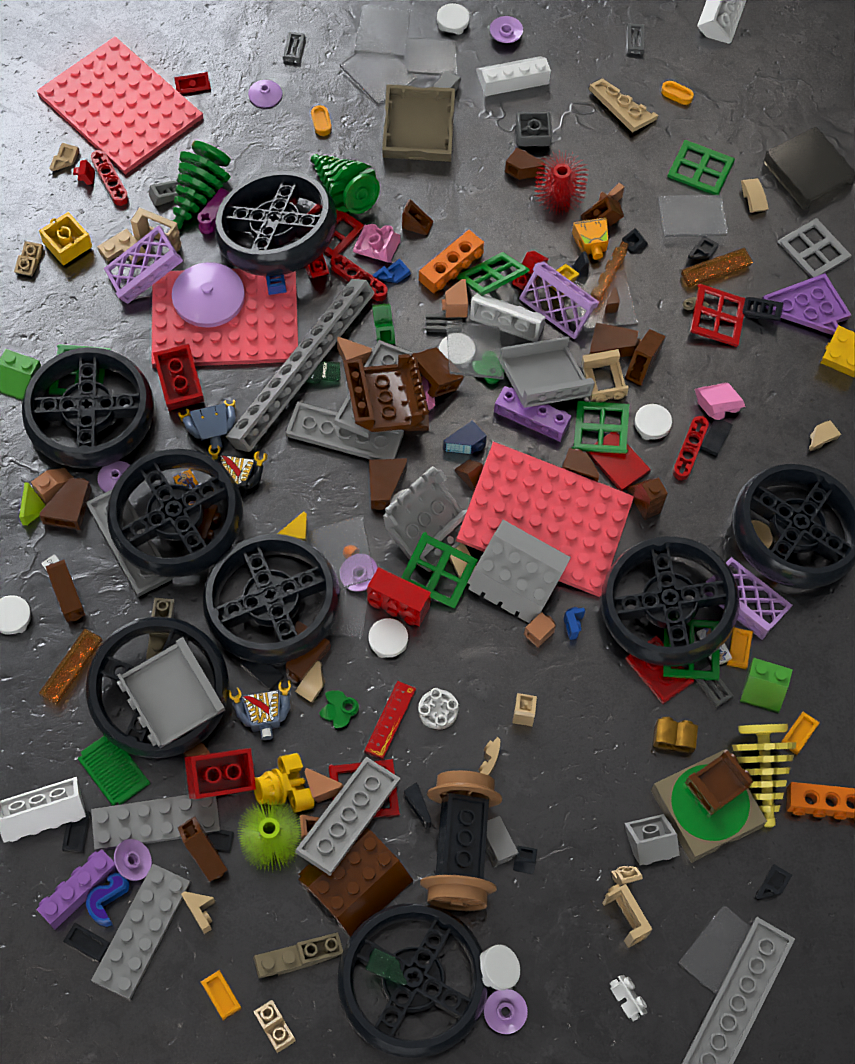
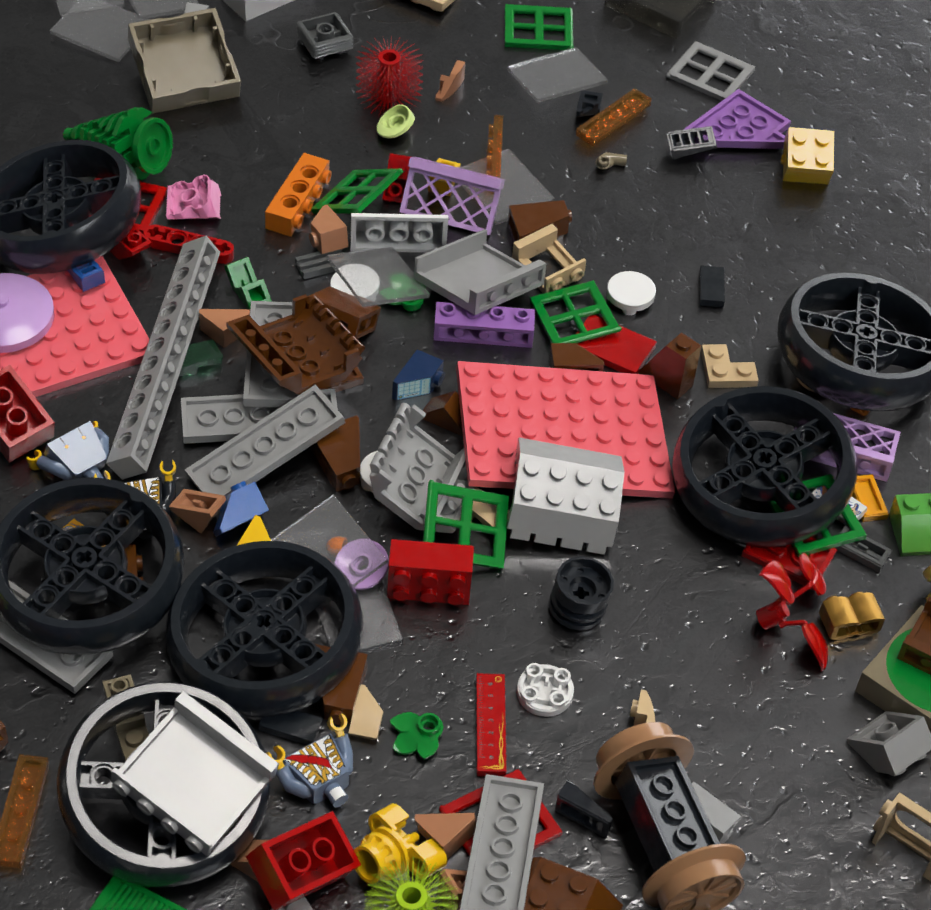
camera: 25 degrees left, 15 degrees down
light orange tile [311,105,331,136] -> none
white tile [369,618,408,658] -> none
blue slope [373,259,411,283] -> none
reddish brown slope [402,199,433,235] -> none
reddish brown slope [505,148,546,180] -> none
tan slope [513,693,537,726] -> none
black slope [513,845,538,874] -> none
nougat brick [524,612,556,647] -> none
blue bracket [563,607,585,640] -> none
light orange torso [572,218,608,260] -> none
black slope [572,251,589,277] -> none
reddish brown slope [581,196,624,226] -> none
reddish brown slope [605,287,620,314] -> none
tan slope [611,866,643,885] -> none
black slope [622,228,648,252] -> none
reddish brown slope [625,329,666,385] -> none
red beam [673,416,709,480] -> none
red window [690,284,745,347] -> none
bright pink slope [695,383,745,420] -> none
tan slope [741,178,769,213] -> none
tan slope [809,420,841,451] -> none
none -> nougat slope [169,489,227,533]
none -> light grey plate [185,385,346,496]
none -> slope [213,481,269,537]
none -> yellowish green hat [377,105,415,138]
none -> black wheel [549,556,614,631]
none -> tan plate [701,344,759,388]
none -> red plant [756,553,829,671]

